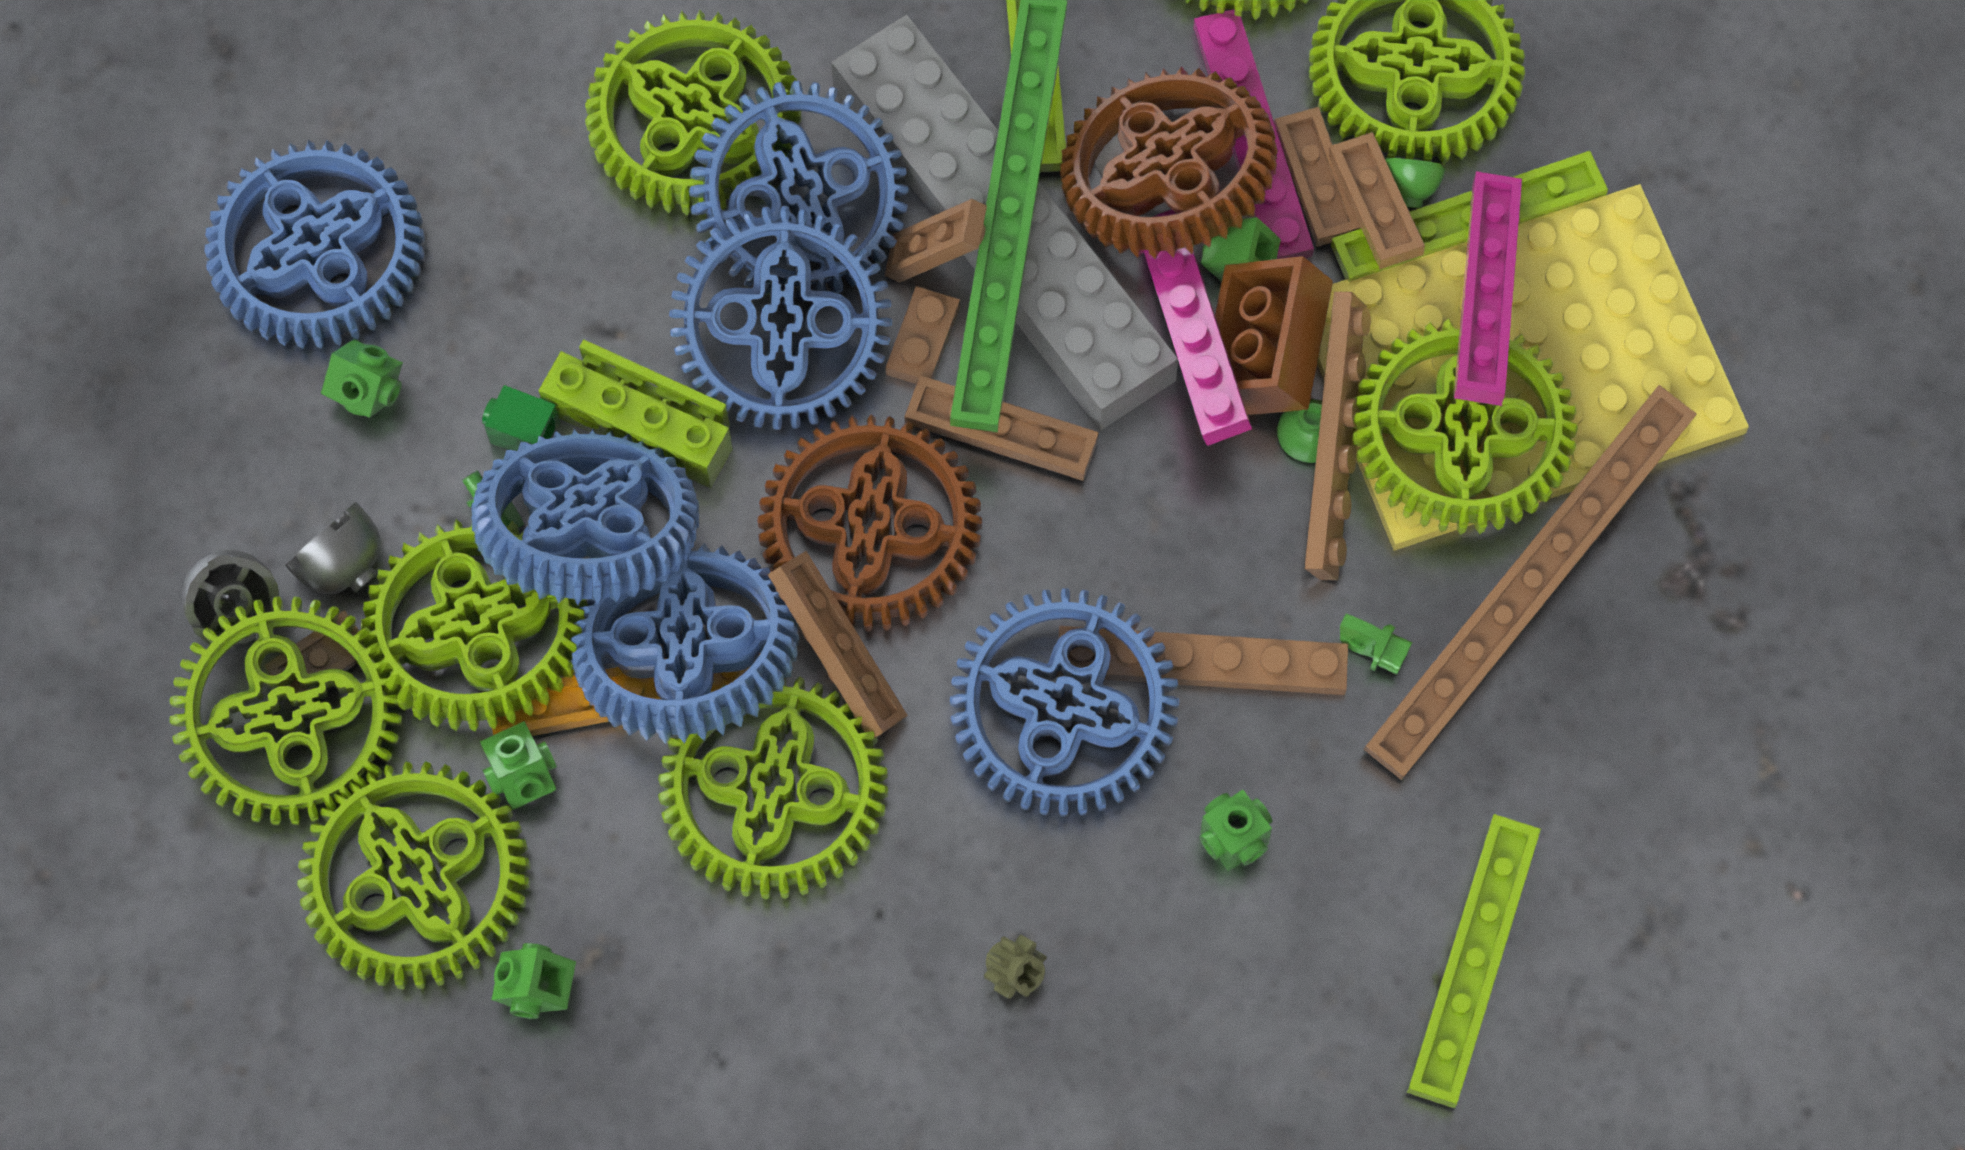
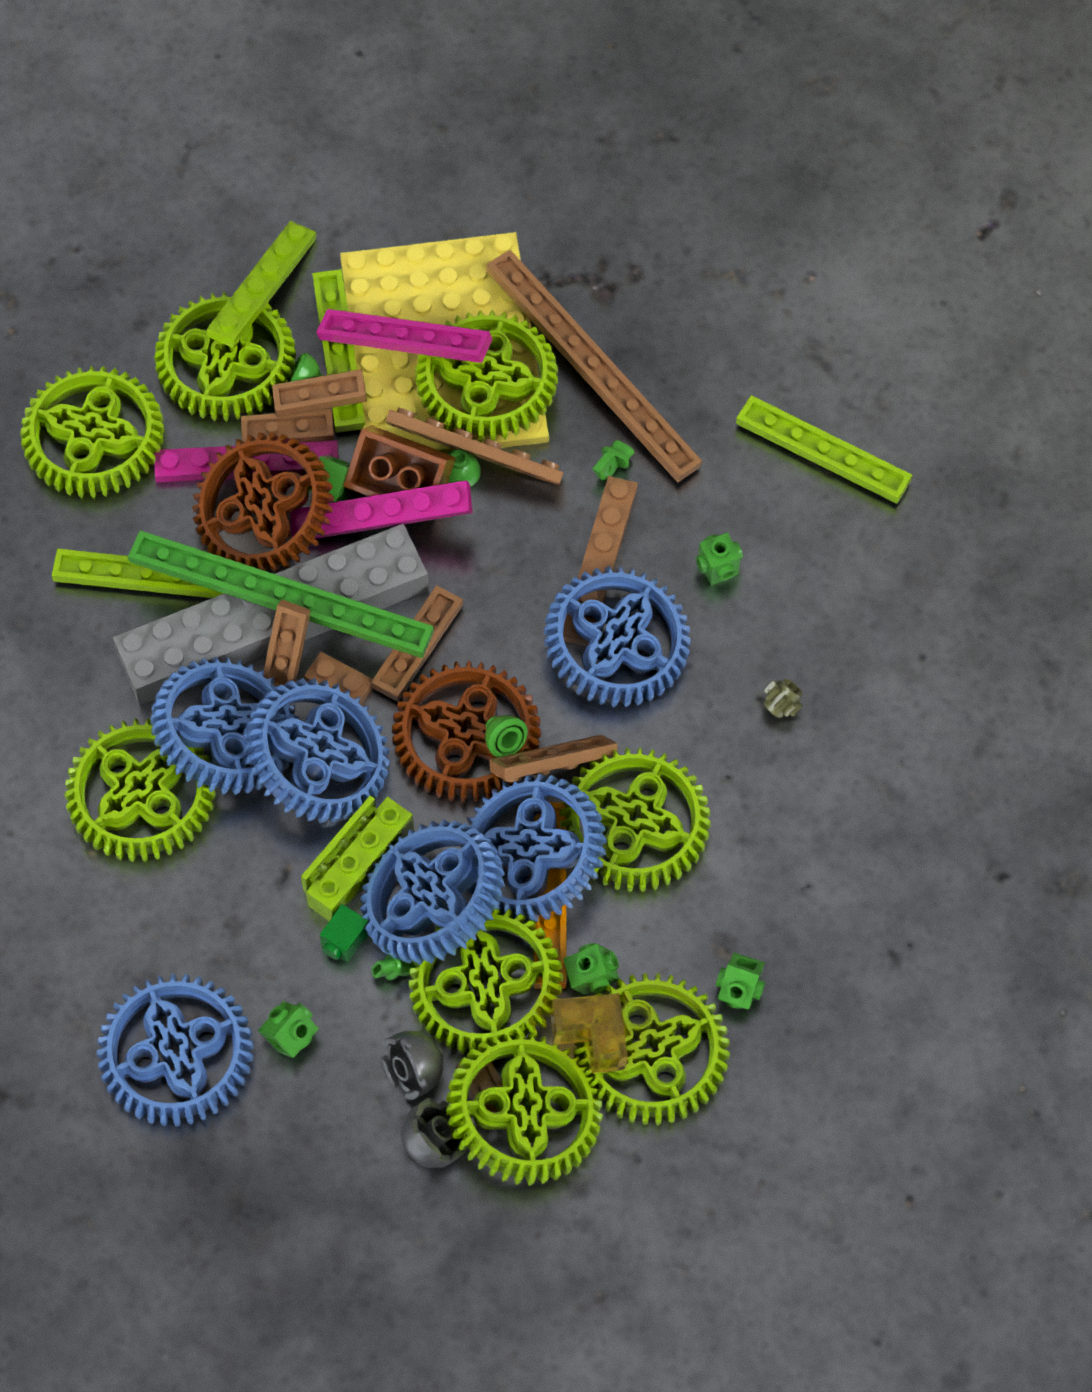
camera: 80 degrees left, 5 degrees down
none -> lime plate [207,221,316,348]
none -> bright green brick [485,715,528,757]
none -> clear yellow brick [550,993,628,1073]

